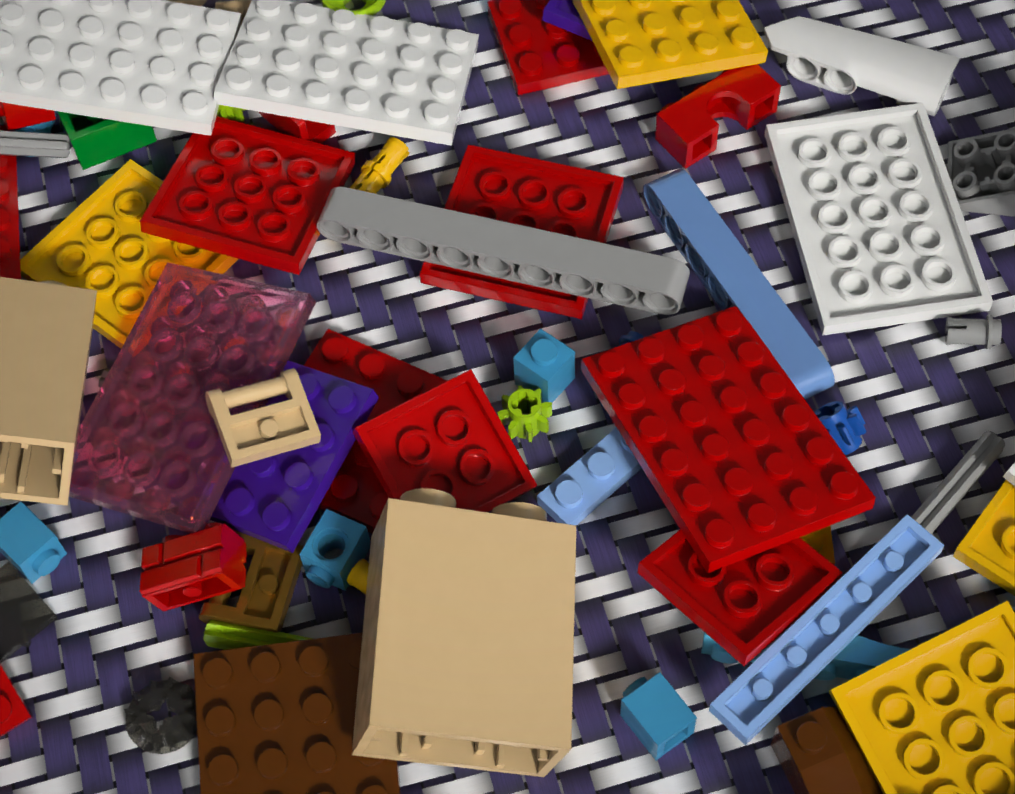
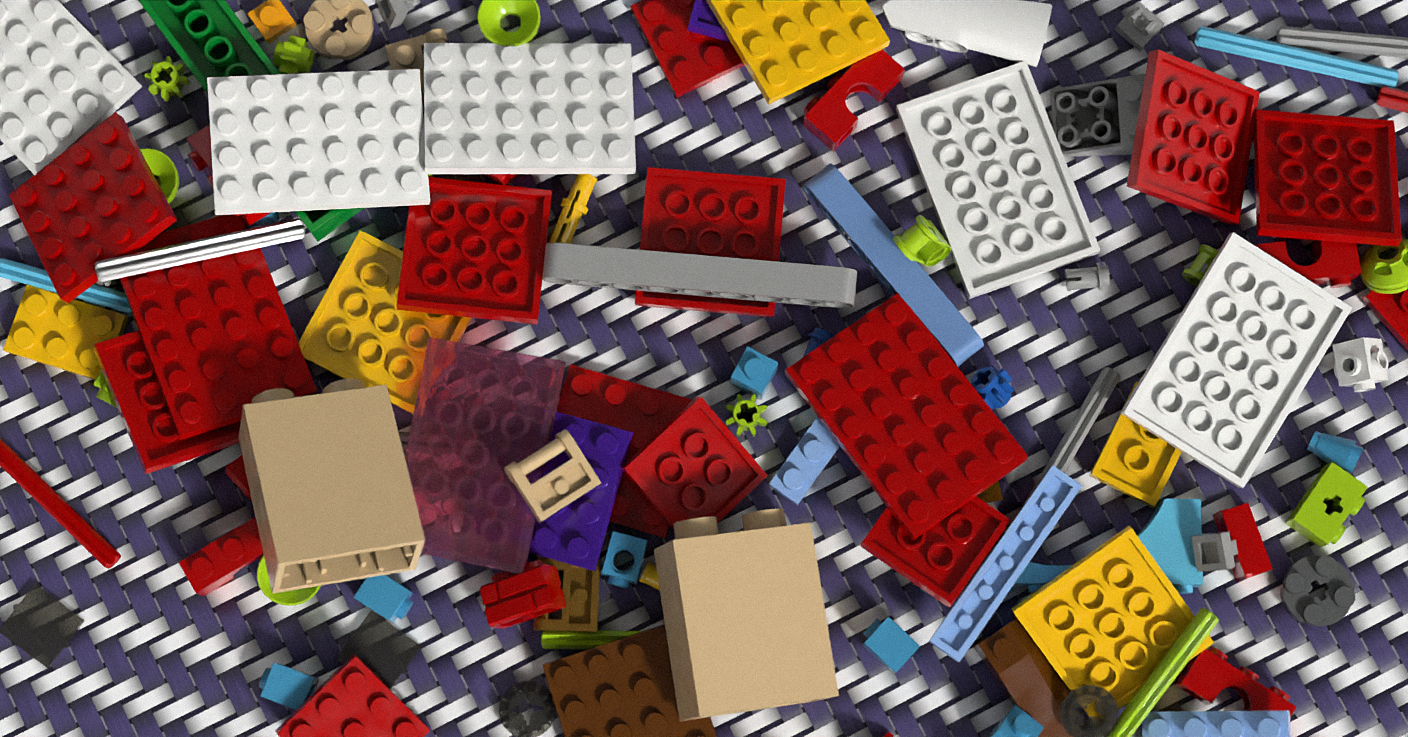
camera: 15 degrees left, 20 degrees up
none -> lime piece [893,215,952,267]

